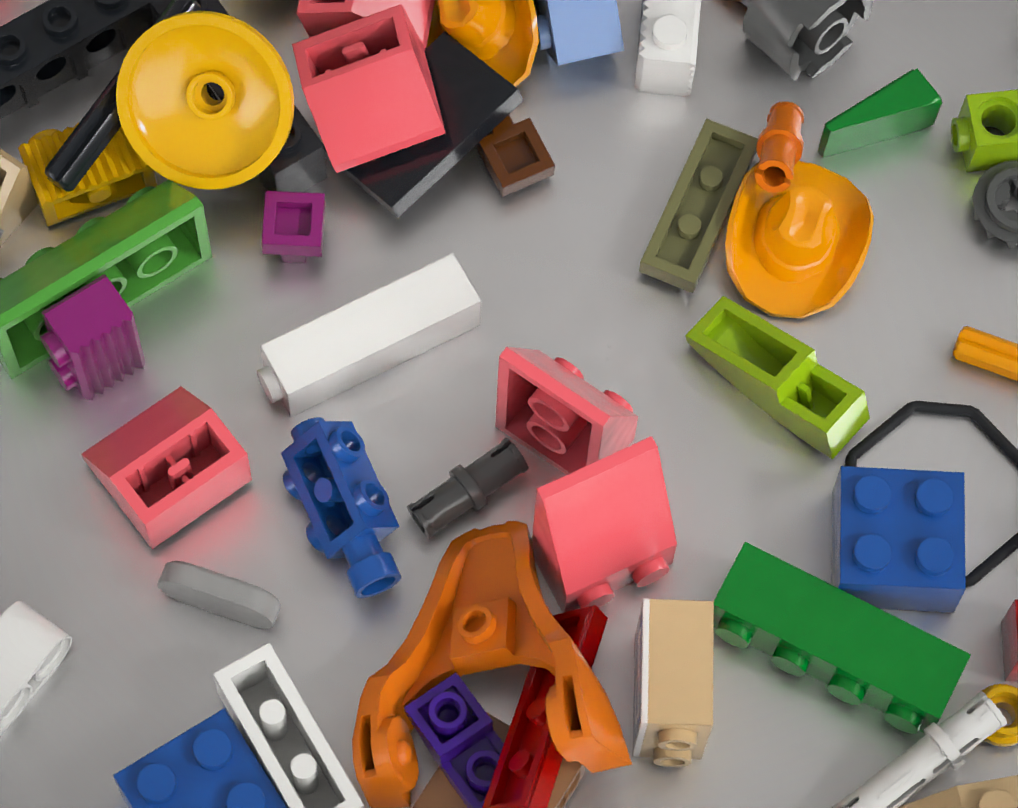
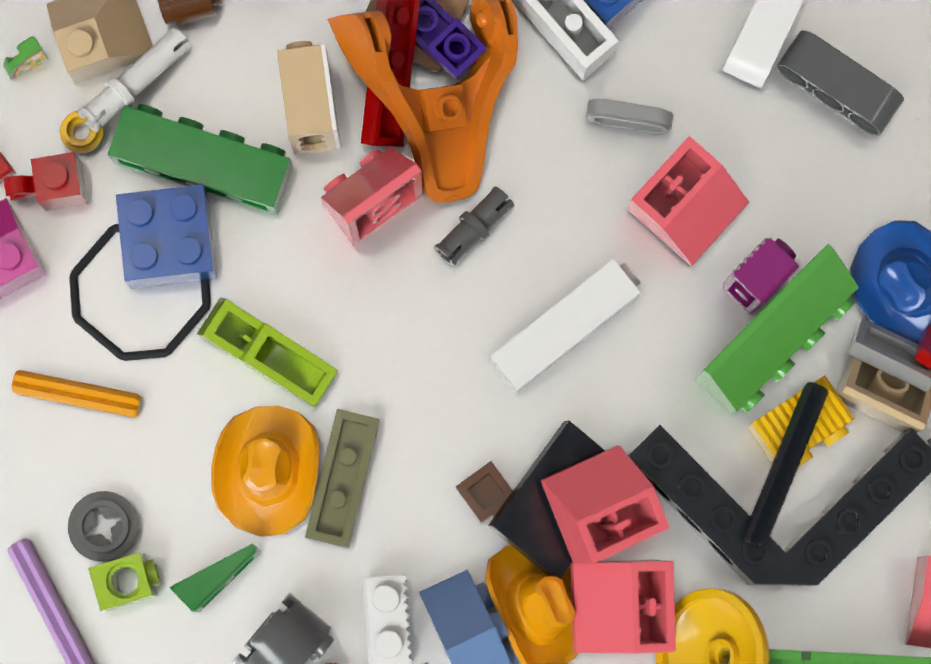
camera: 170 degrees right, 15 degrees up
yellow dish [116,11,294,190] -> none
magenta tile [261,191,326,263] -> none
blue brick [281,417,402,598] -> none
coral slope [495,347,638,475] -> none
orange pin [755,101,804,193] -> none

